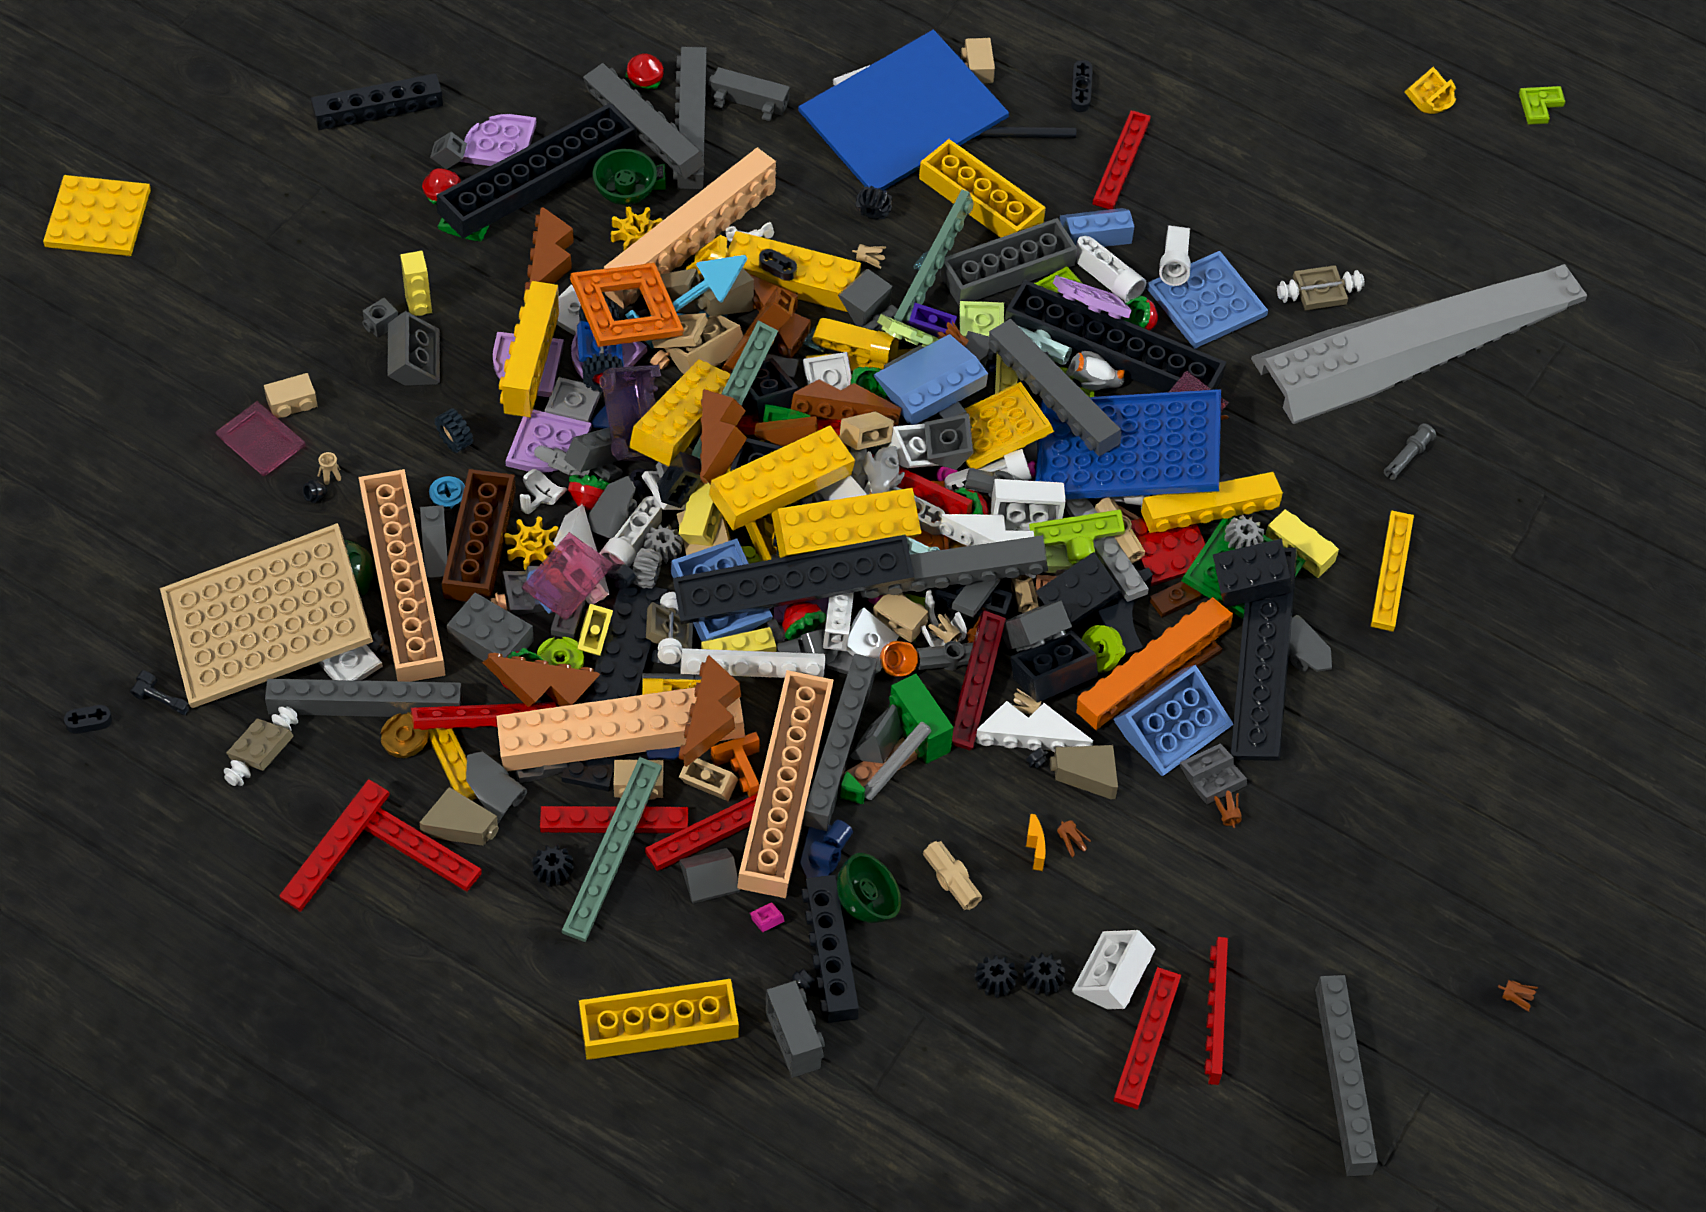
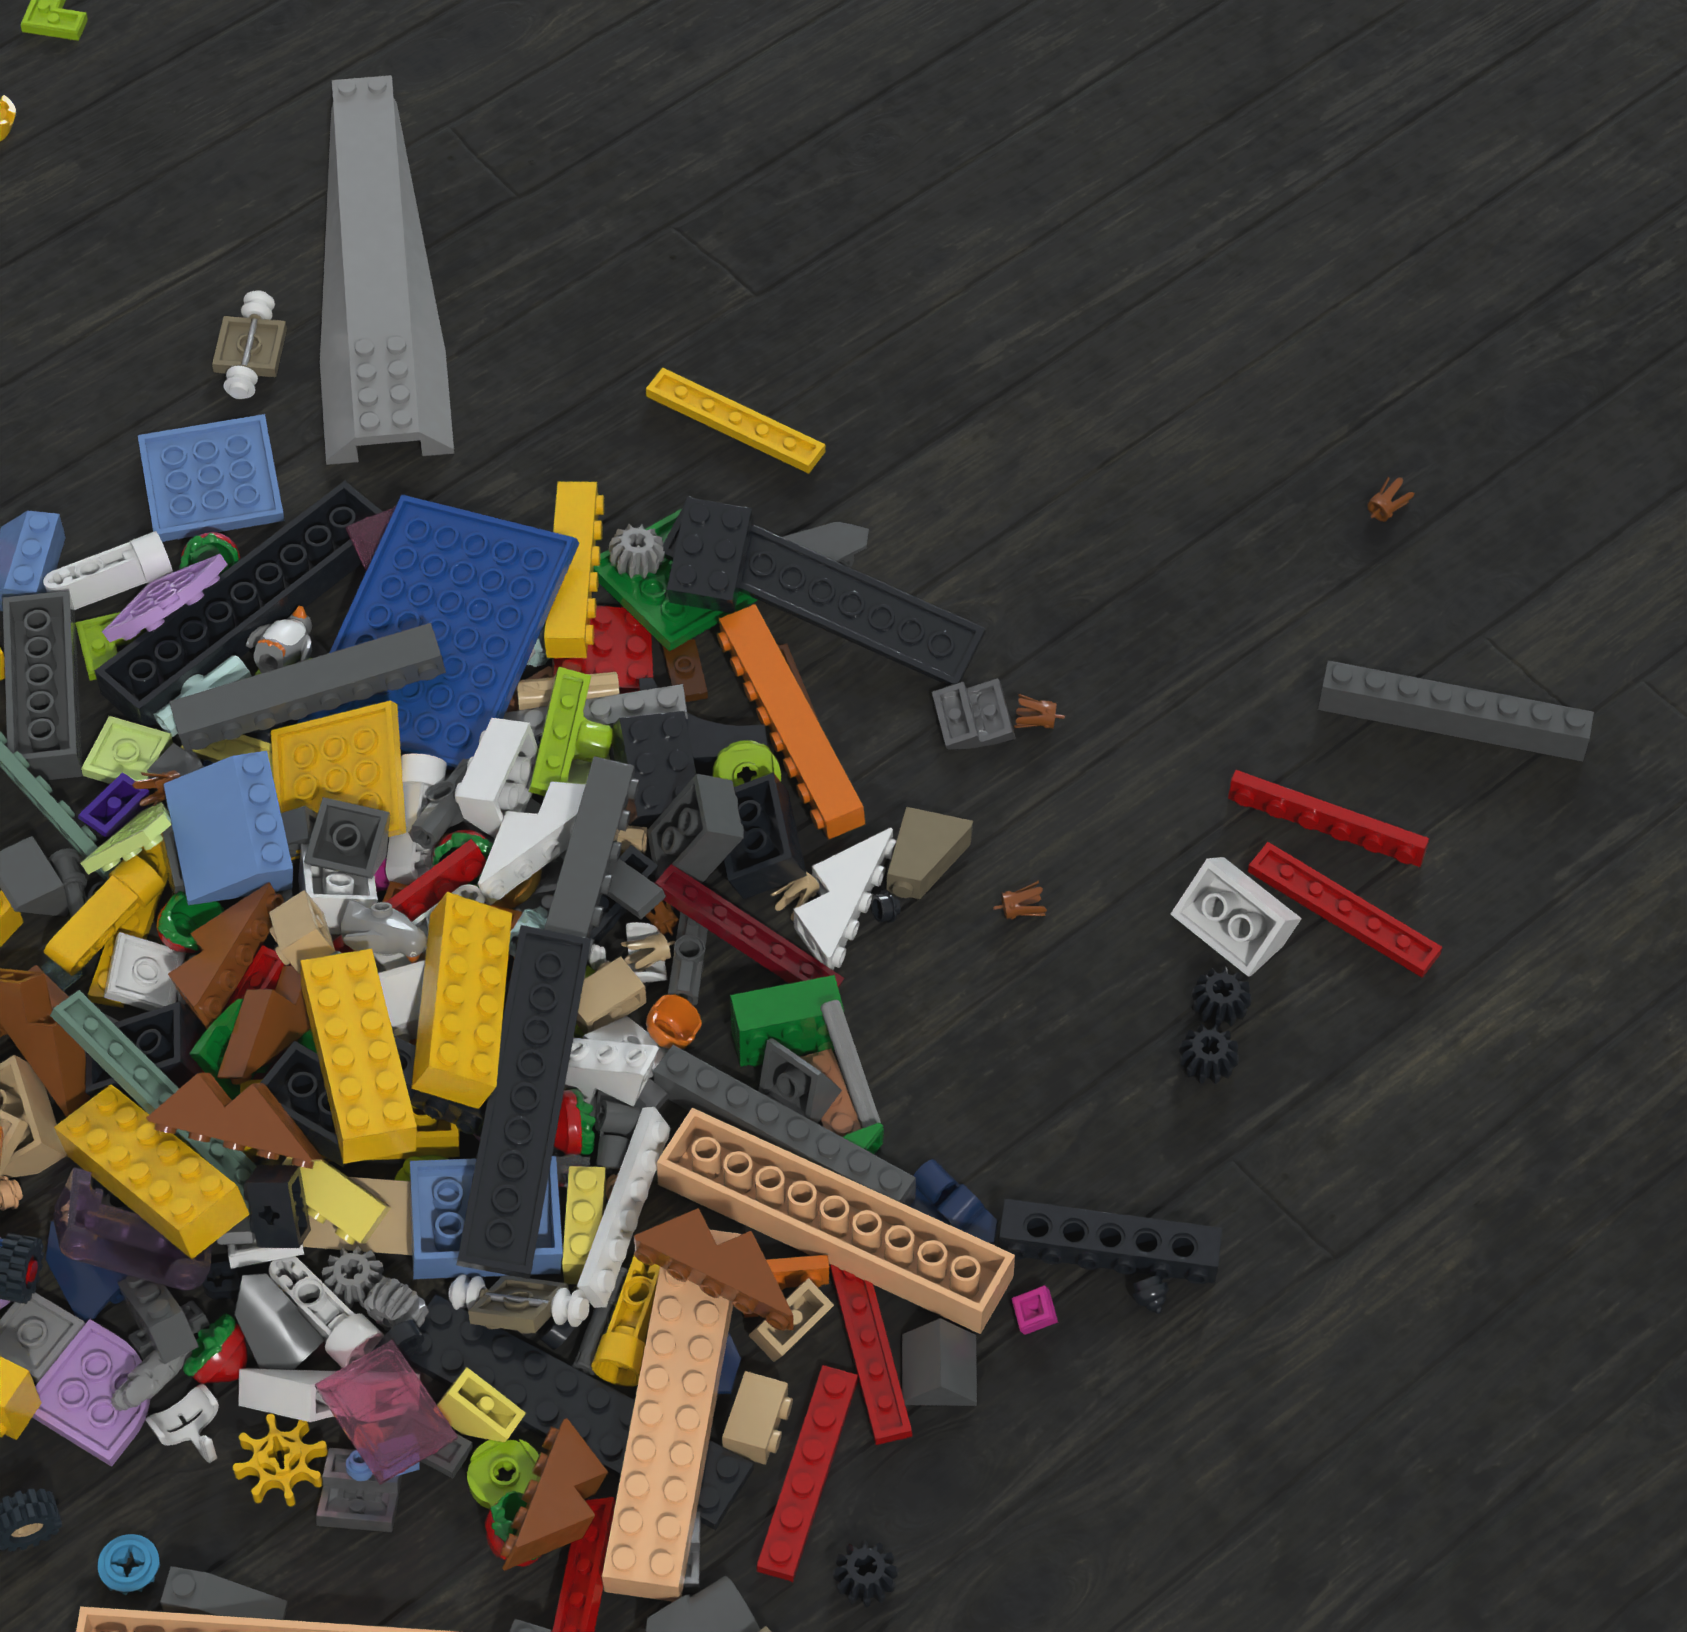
camera: 70 degrees left, 0 degrees up
reddish brown brick [442,469,516,601] -> none
dark grey brick [447,592,534,661] -> none
light nougat plate [490,593,507,611] -> none
sand green plate [562,757,662,942] -> none
yellow brick [579,979,739,1060] -> none
dark grey brick [766,981,825,1078] -> none
dark green piece [837,853,901,923] -> none
tan piece [923,841,982,910] -> none
light orange slope [1026,814,1045,871] -> none
medium blue slope [1114,665,1234,776] -> none
white beam [1159,225,1191,286] -> none
light yellow brick [1265,509,1339,578] -> none
dark grey pin [1384,423,1436,480] -> none

